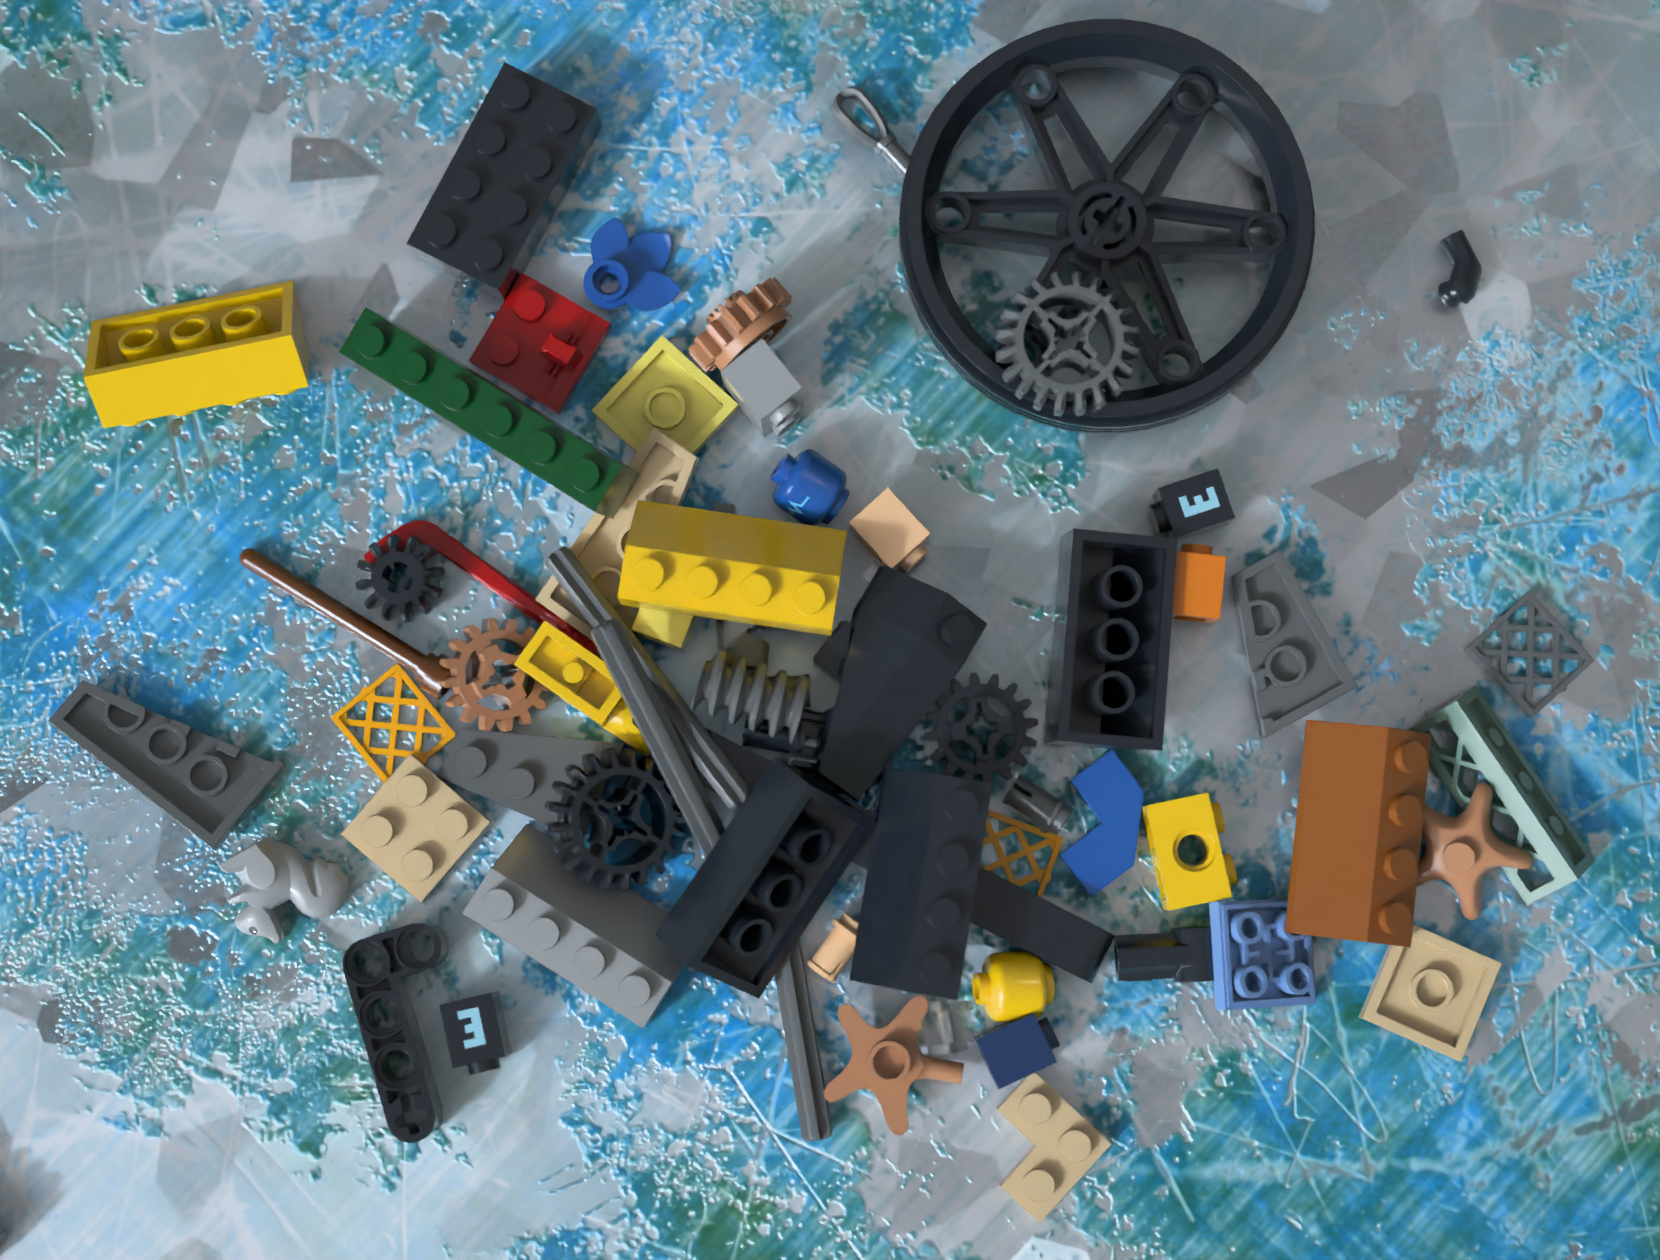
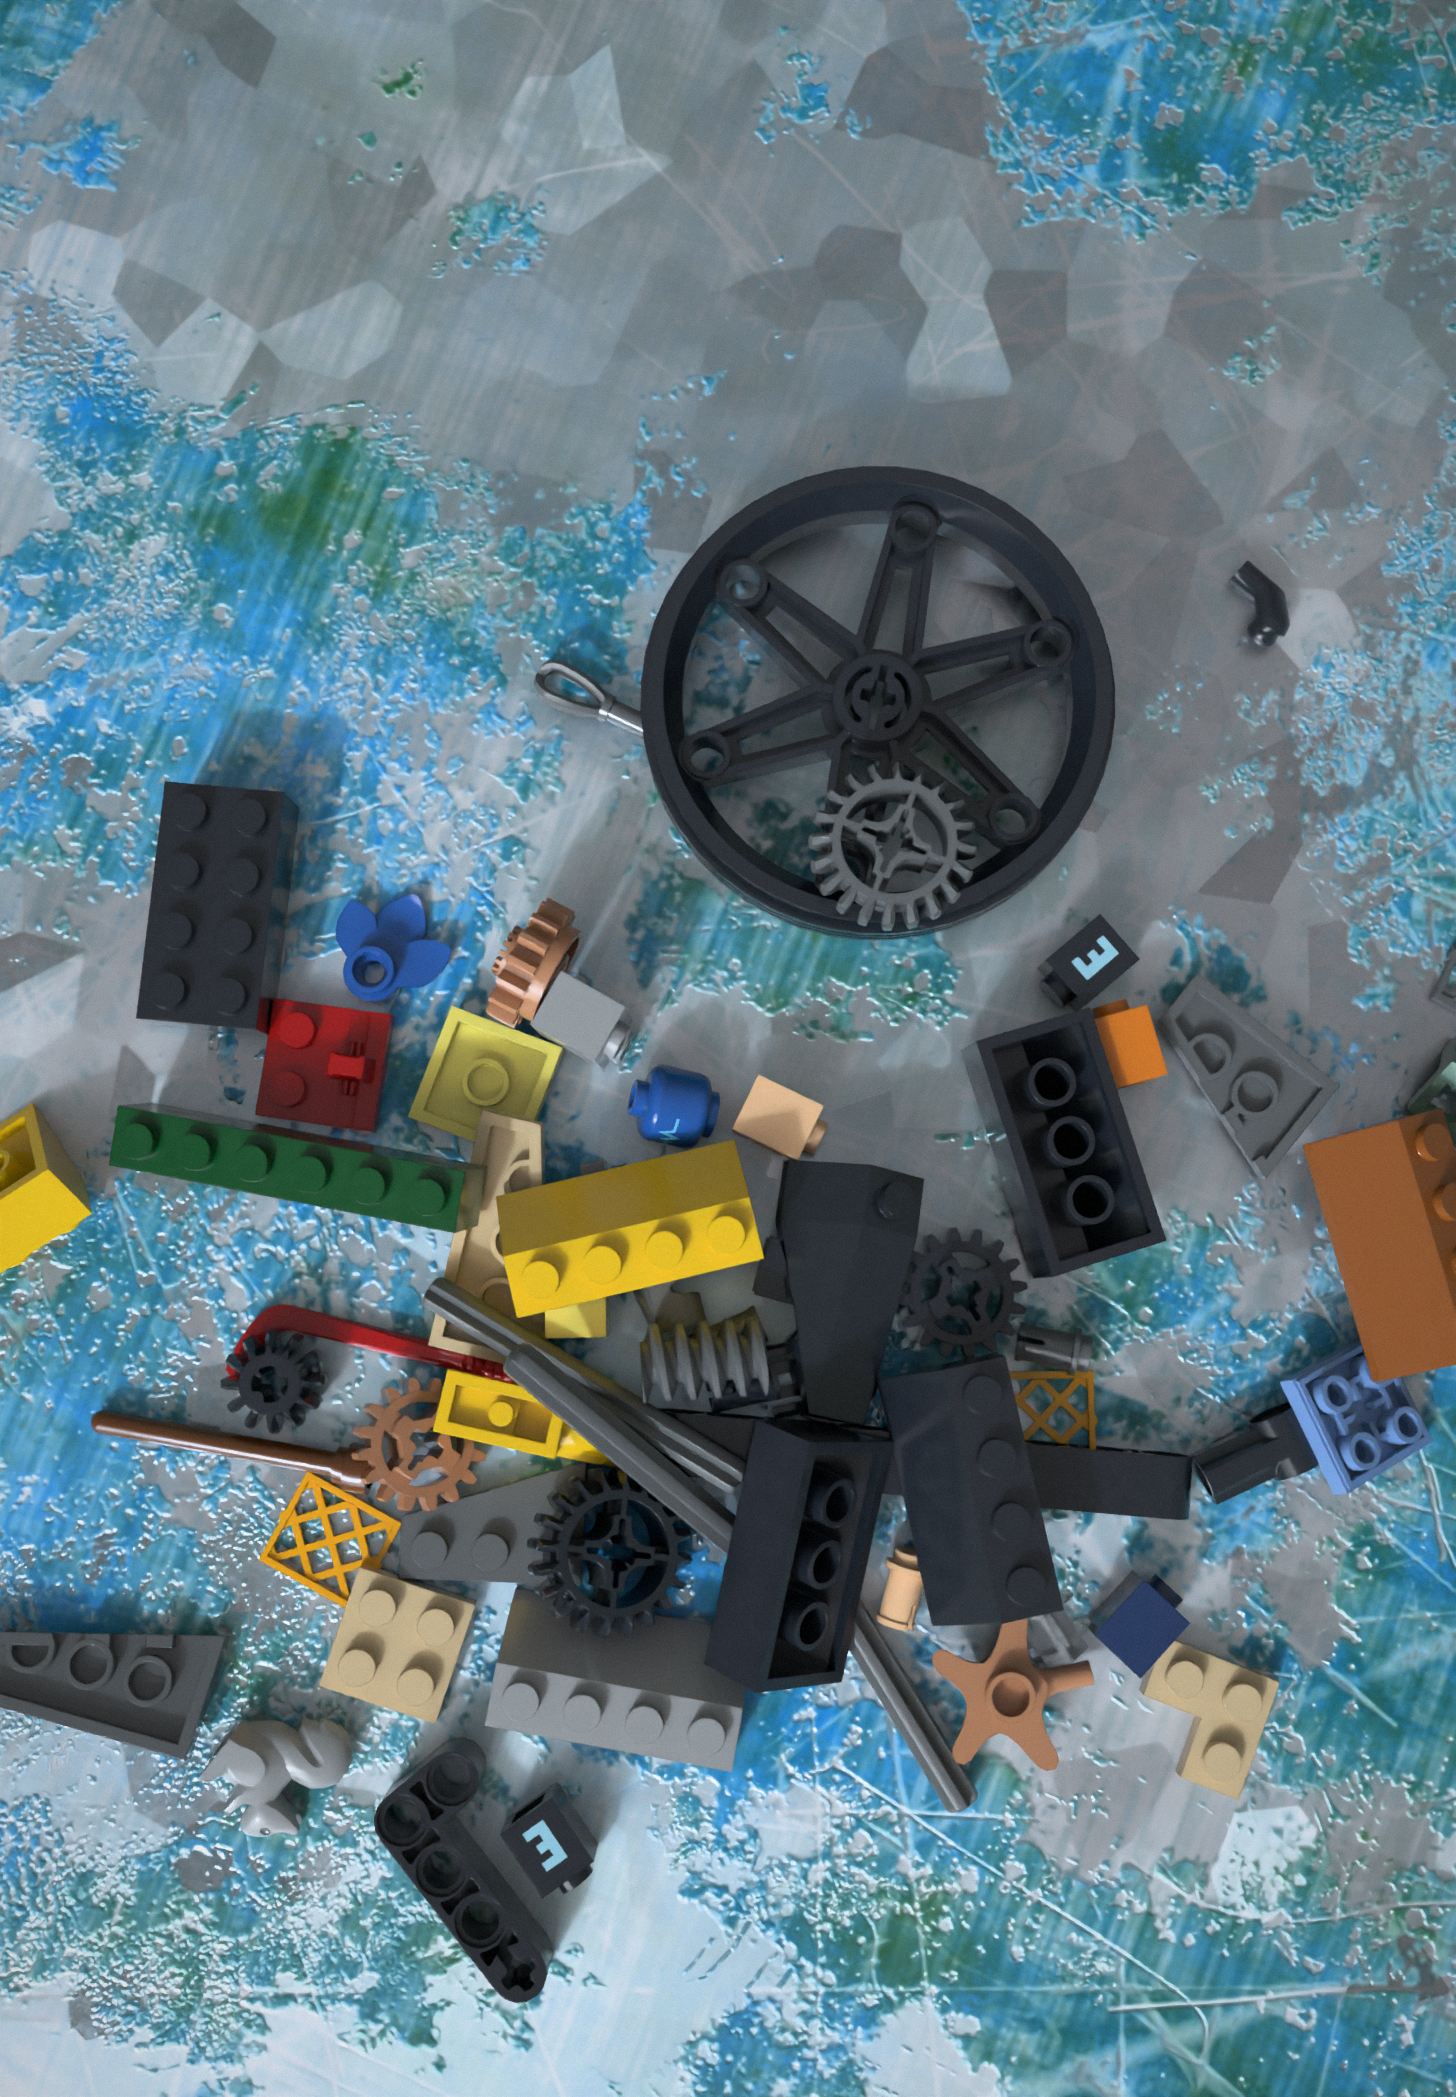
camera: 20 degrees left, 0 degrees up
yellow head [972,951,1054,1022] -> none
blue tile [1059,749,1144,897] -> none
yellow brick [1141,792,1237,911] -> none

